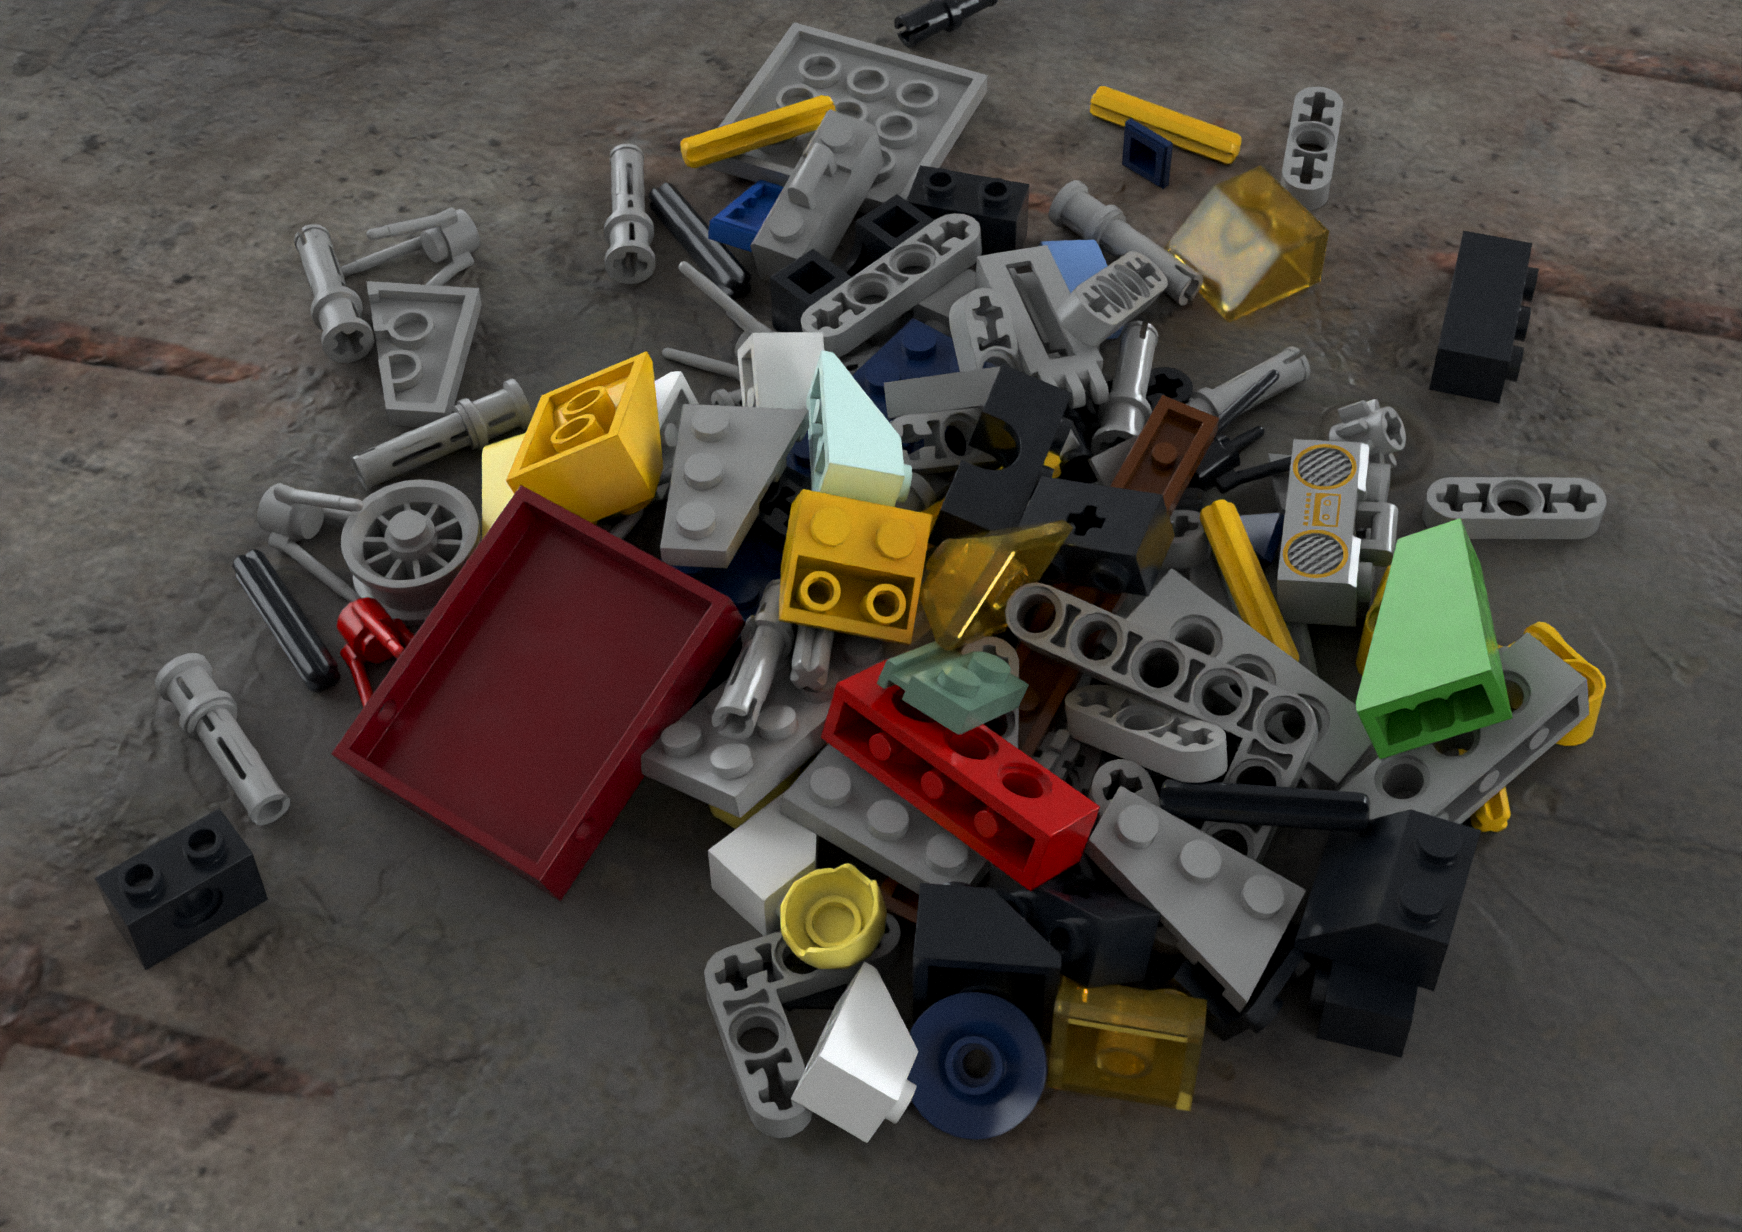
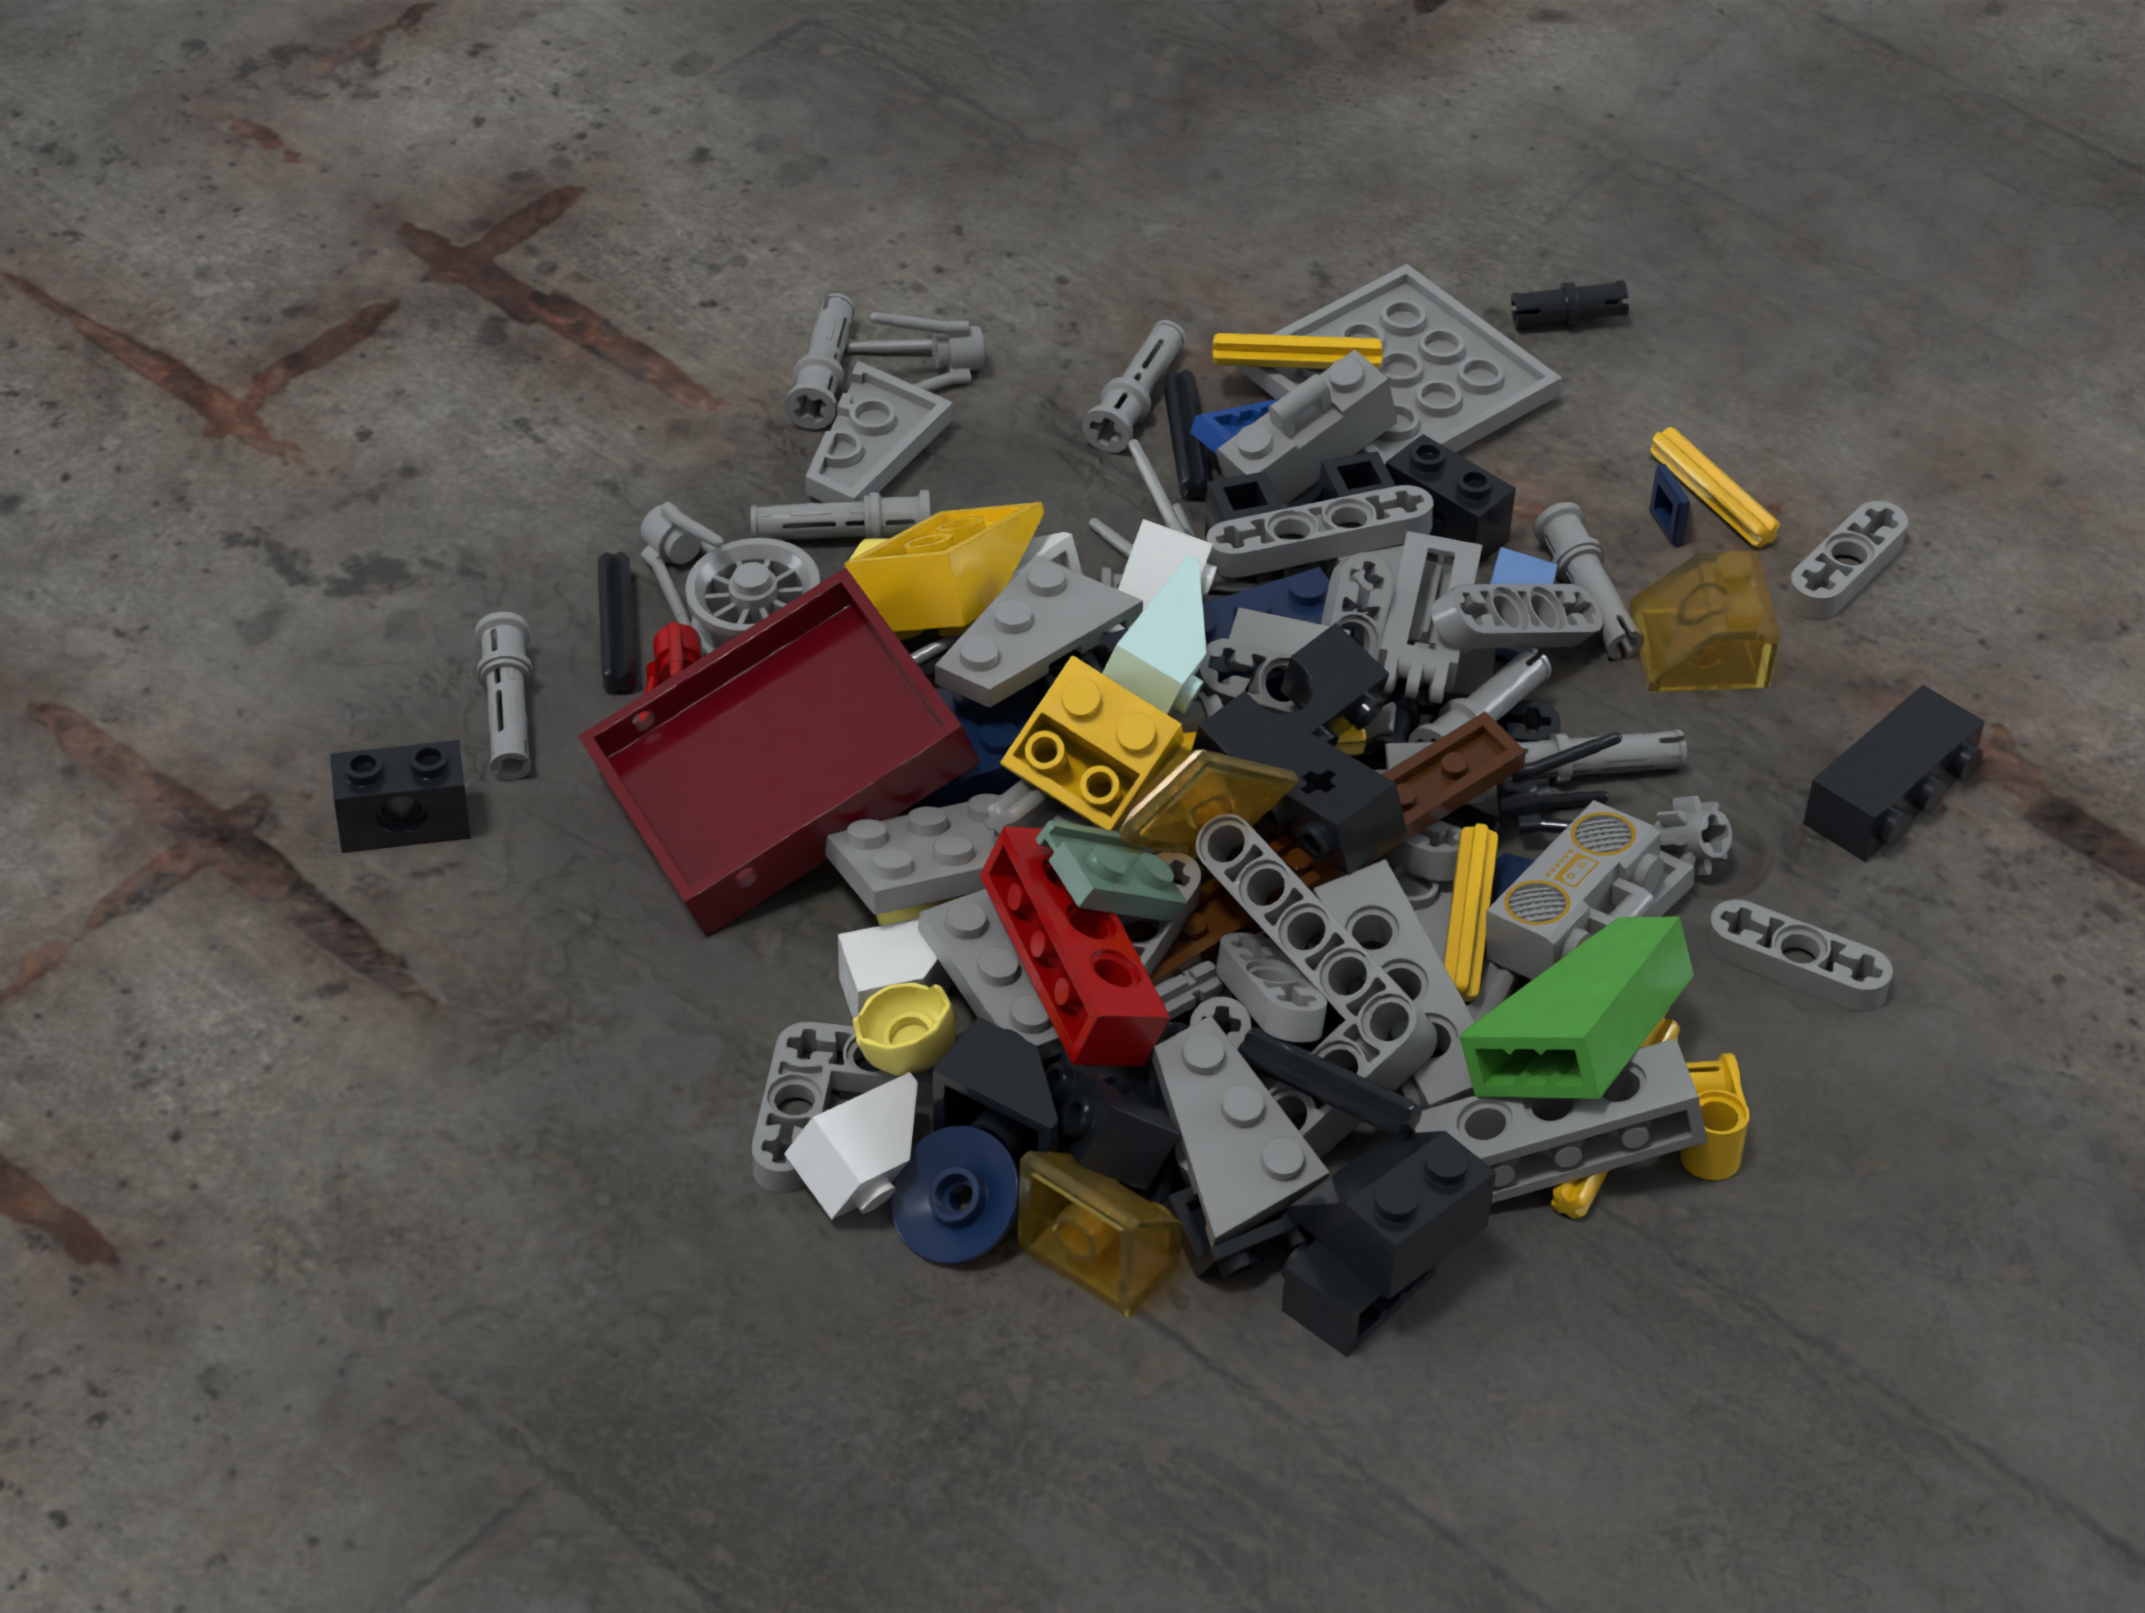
camera: 25 degrees right, 5 degrees down
light grey pin [711,579,795,740] -> none

